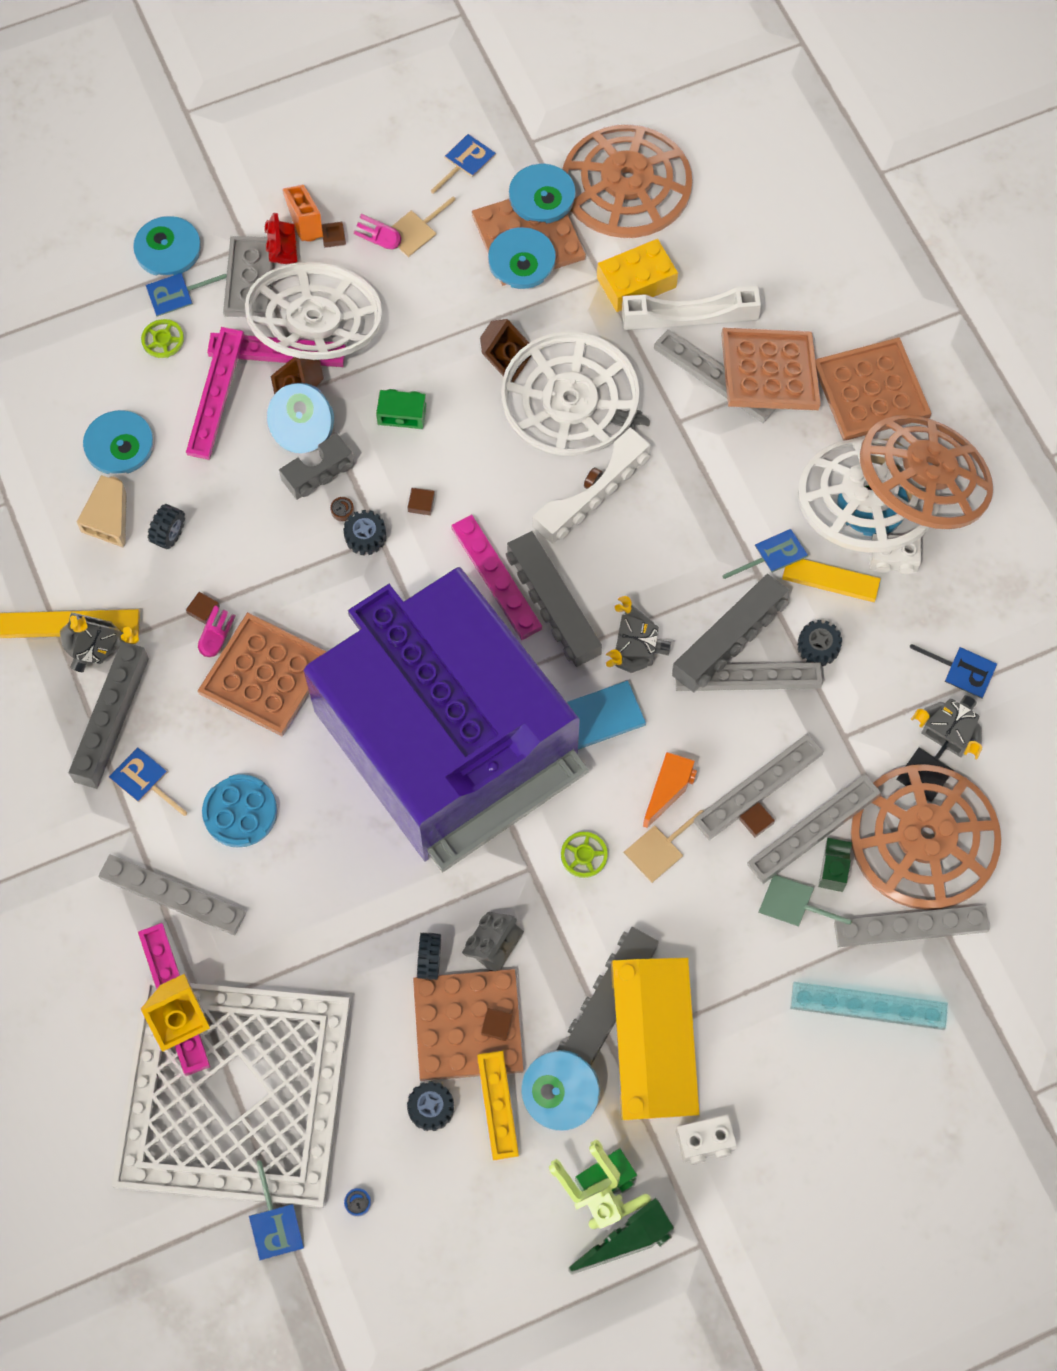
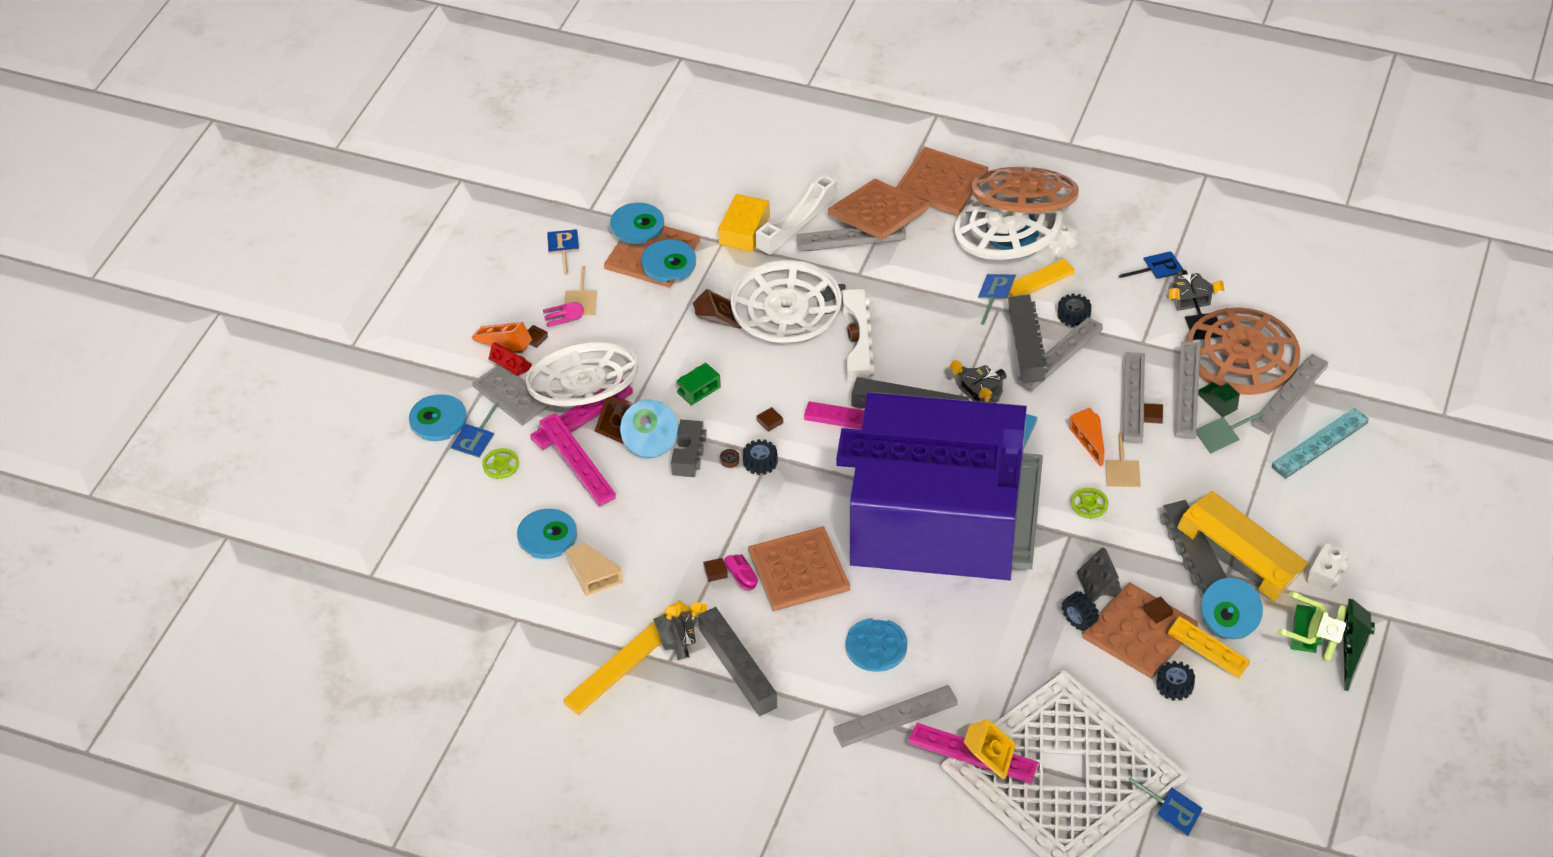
camera: 45 degrees left, 20 degrees down
blue piece [109,747,187,816] -> none
black wheel [147,504,185,549] -> none
tile [344,1188,371,1217] -> none
nougat dish [563,125,692,238] -> none

